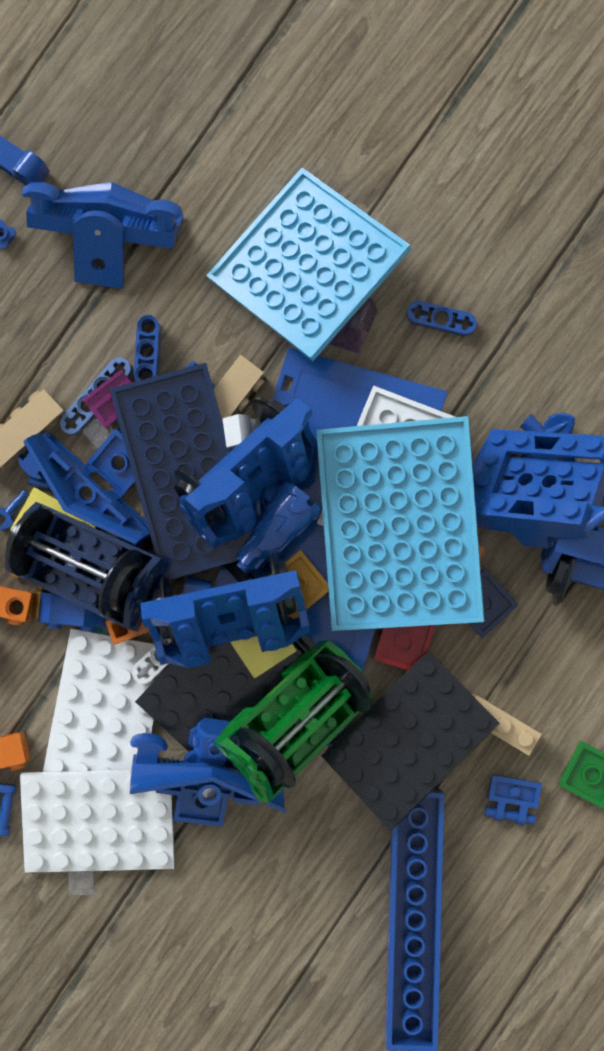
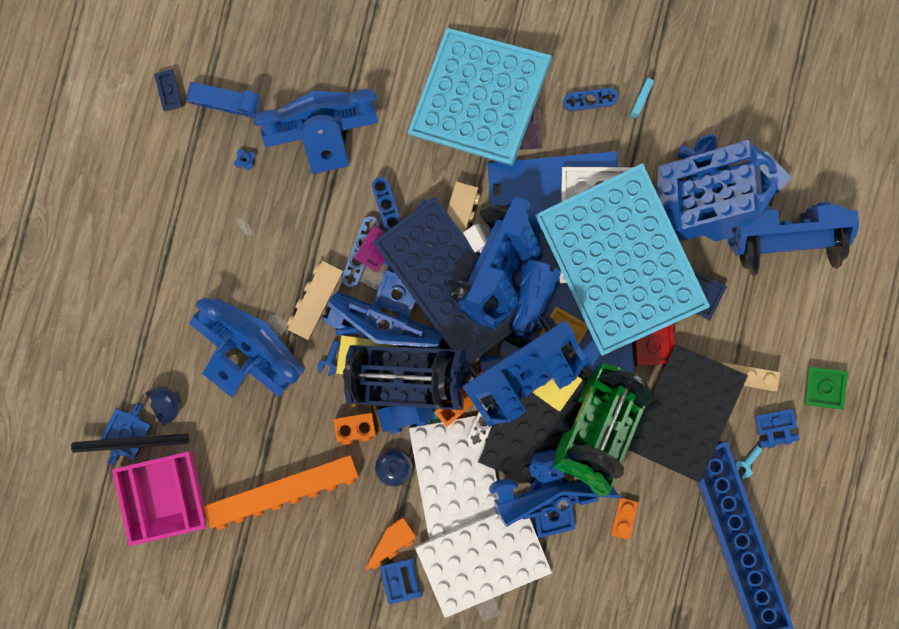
camera: 30 degrees left, 0 degrees up
none -> dark blue cylinder [375,448,413,487]
none -> orange plate [610,498,639,540]
none -> medium azure tile [629,78,654,118]
none -> medium azure bar [735,446,763,479]

